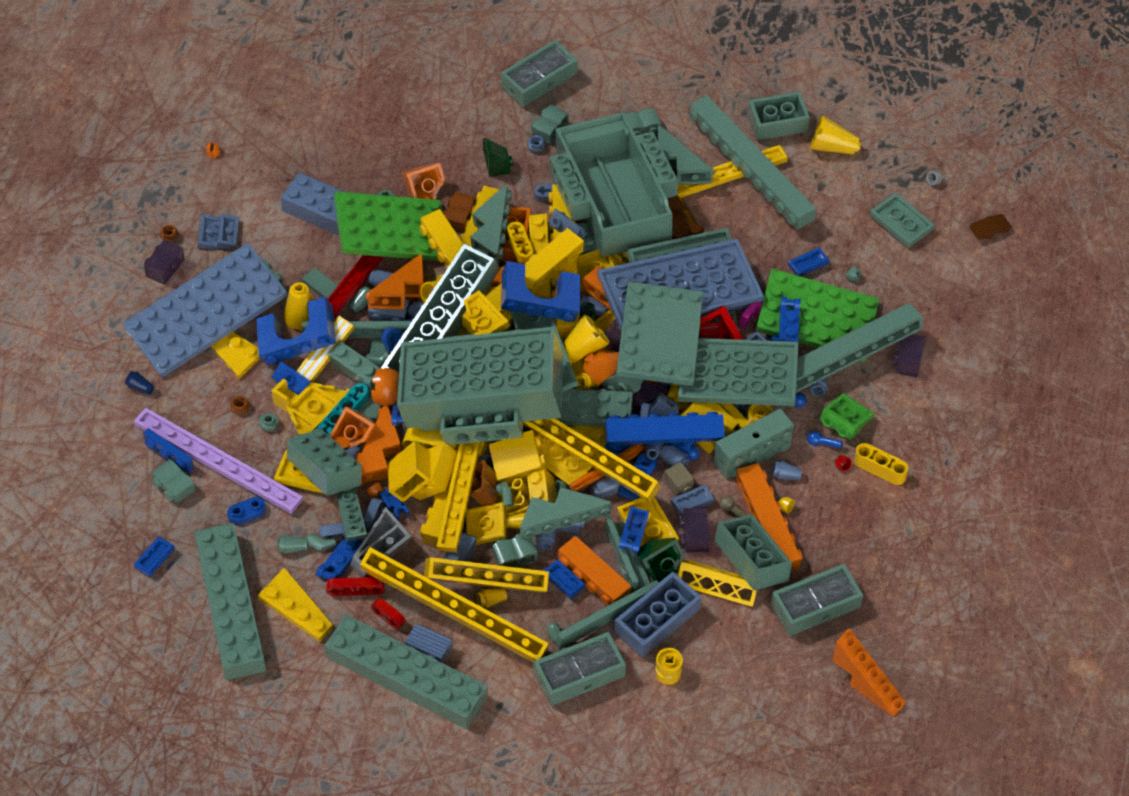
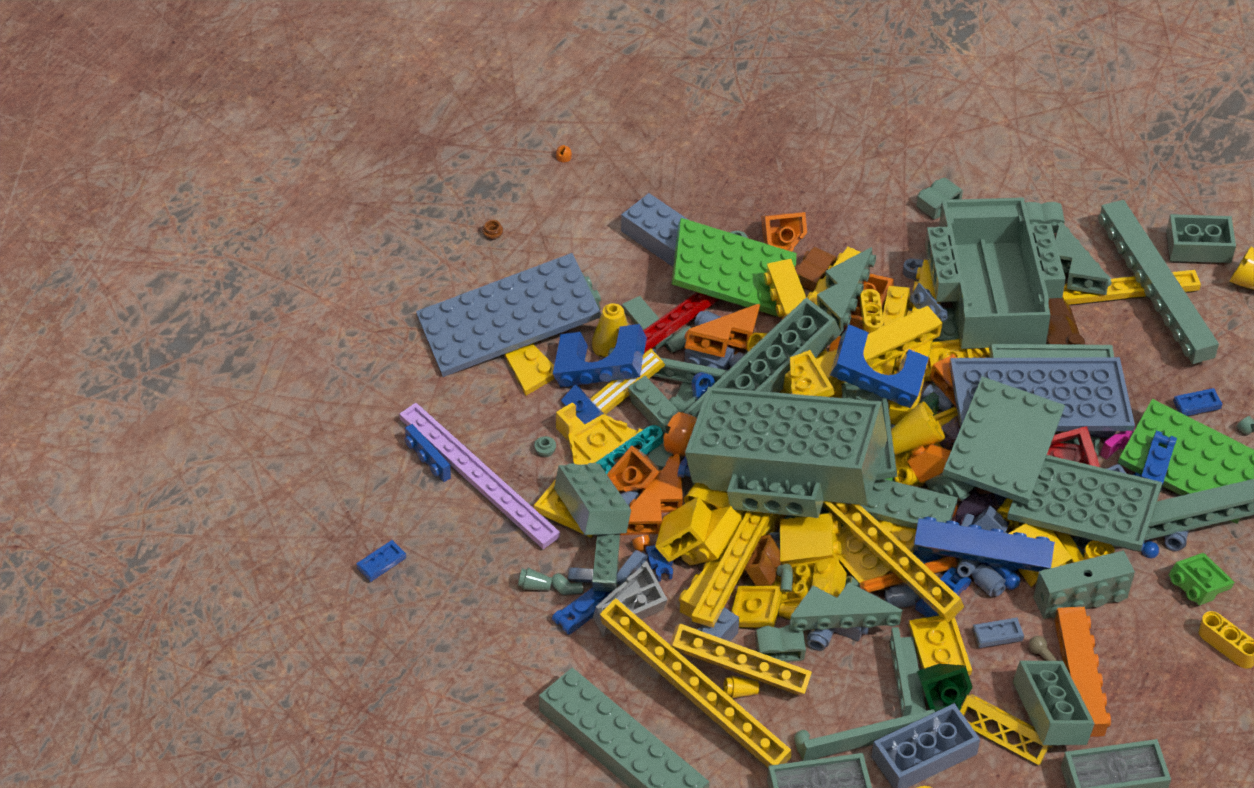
camera: 15 degrees right, 5 degrees down
dark blue cone [125,371,155,395] -> none
clear purple brick [144,239,185,285] -> none
sand green brick [151,459,196,504] -> none
sand green brick [194,523,266,680] -> none
sand blue slope [197,213,239,249] -> none
blue plate [227,497,266,525] -> none
dark orange plate [230,396,250,414] -> none
yellow wing [258,568,333,642] -> none
red beam [326,577,385,596] -> none
red beam [371,598,406,630] -> none
sand blue brick [405,623,453,663] -> none
dark green slope [483,138,513,177] -> none
brick [501,40,578,107] -> none
sand blue plate [527,135,545,152] -> none
blue plate [544,559,585,600] -> none
orange brick [558,536,631,606] -> none
blue plate [618,506,649,554] -> none
dark tan brick [664,462,694,496] -> none
clear purple brick [679,508,710,553] -> none
sand blue cone [772,460,802,480] -> none
yellow hinge [778,497,795,514] -> none
blue bar [807,431,843,449] -> none
red hinge [835,455,852,472] -> none

